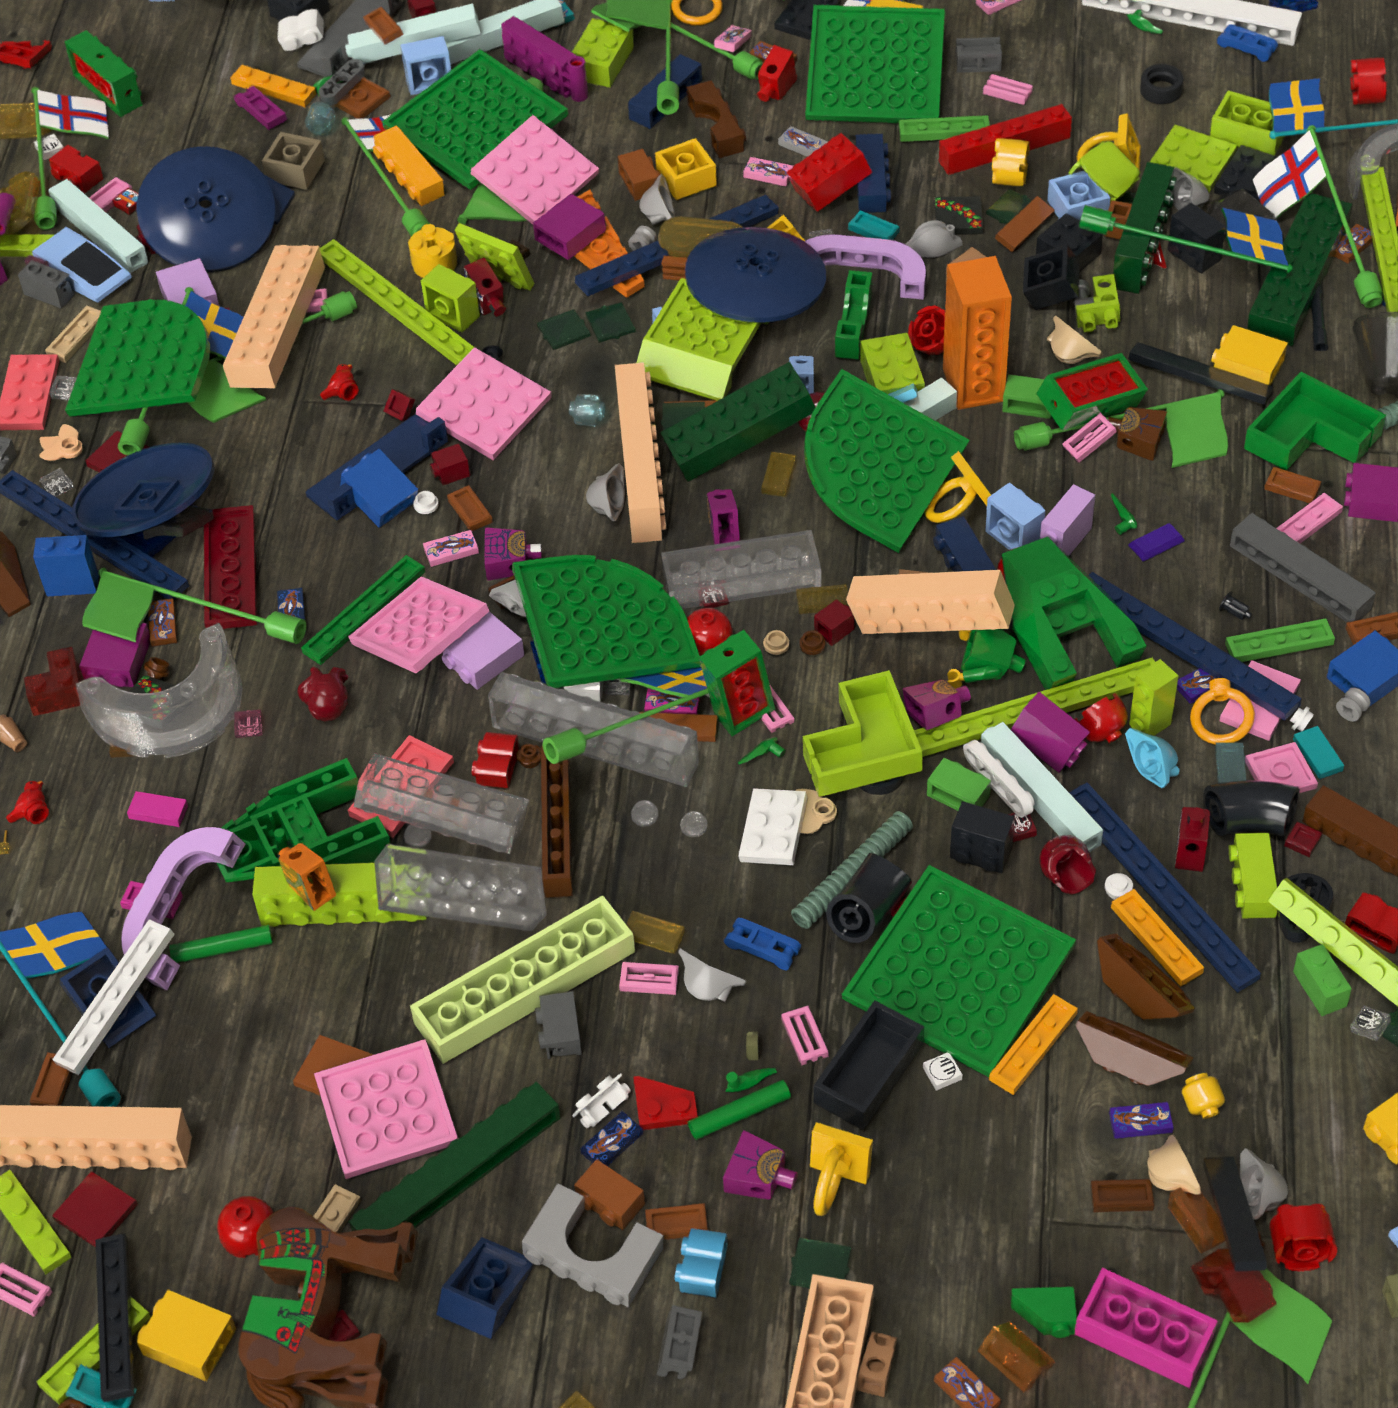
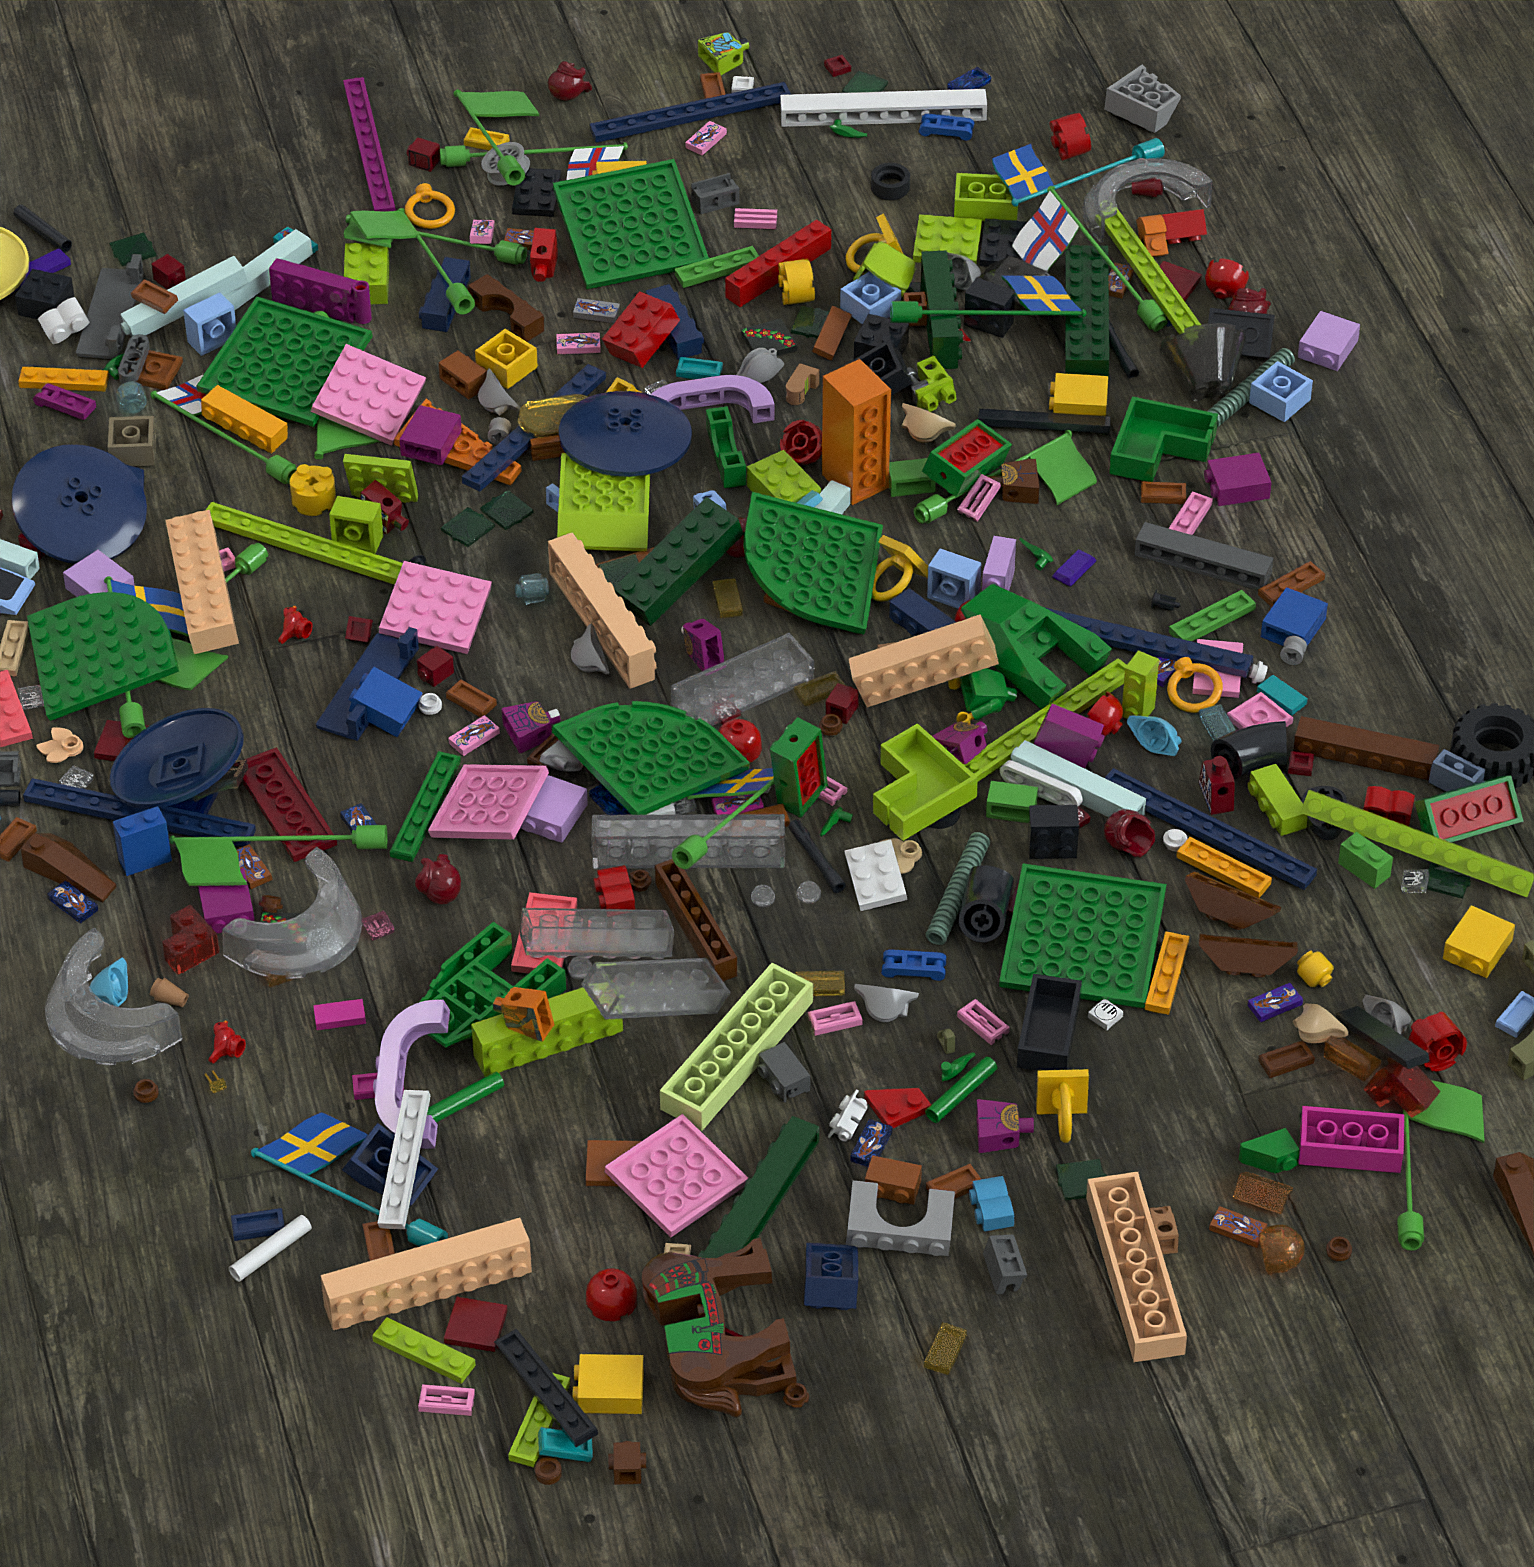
camera: 25 degrees left, 5 degrees down
none -> black piece [788,819,846,893]

